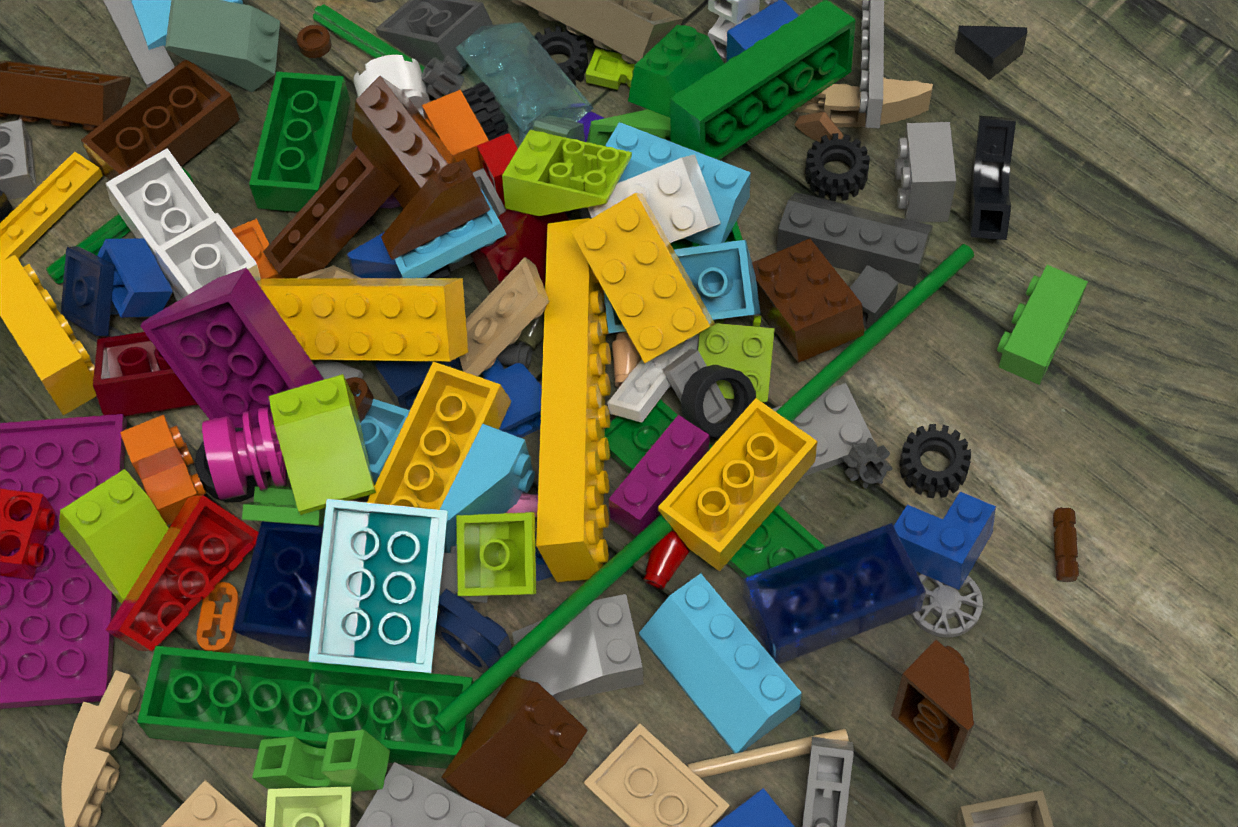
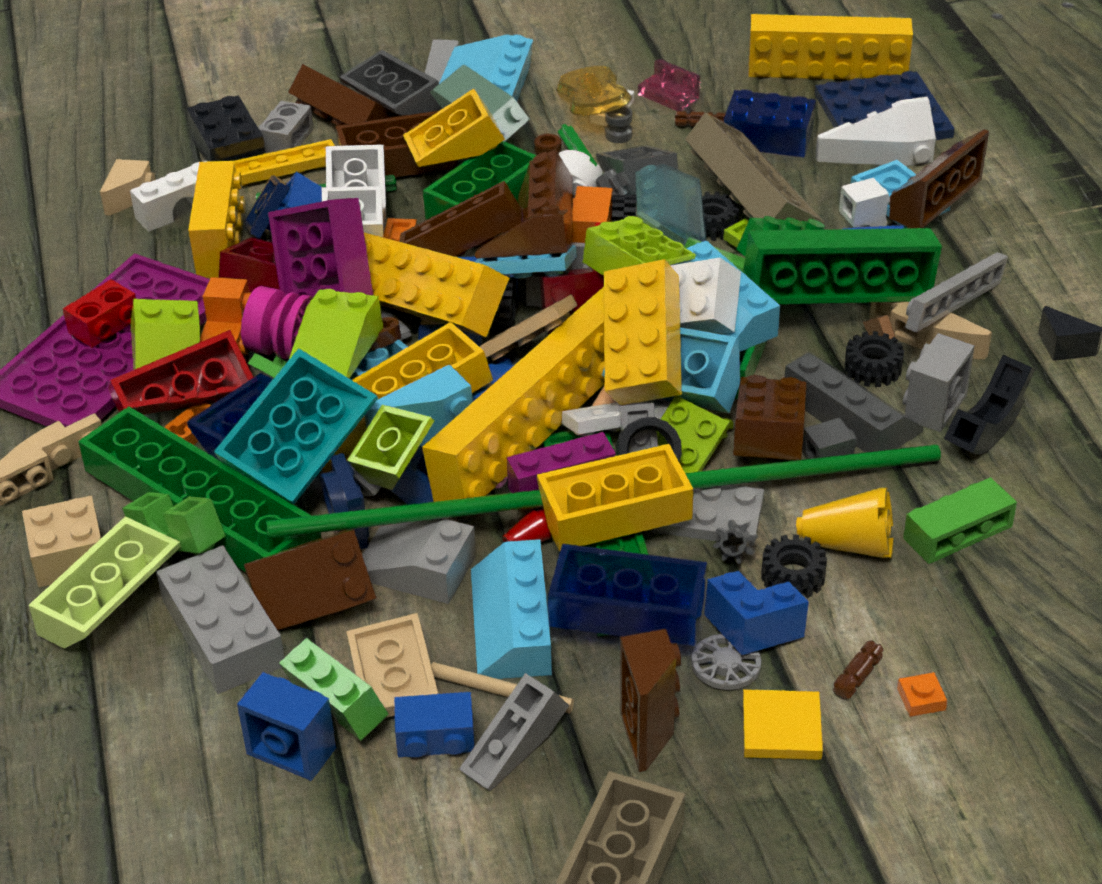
camera: 30 degrees right, 20 degrees down
none -> dark grey slope [339,50,442,116]
none -> yellow slope [403,88,505,167]
none -> yellow tile [743,689,823,760]
none -> yellow cone [796,488,894,558]
none -> orange plate [897,672,947,717]

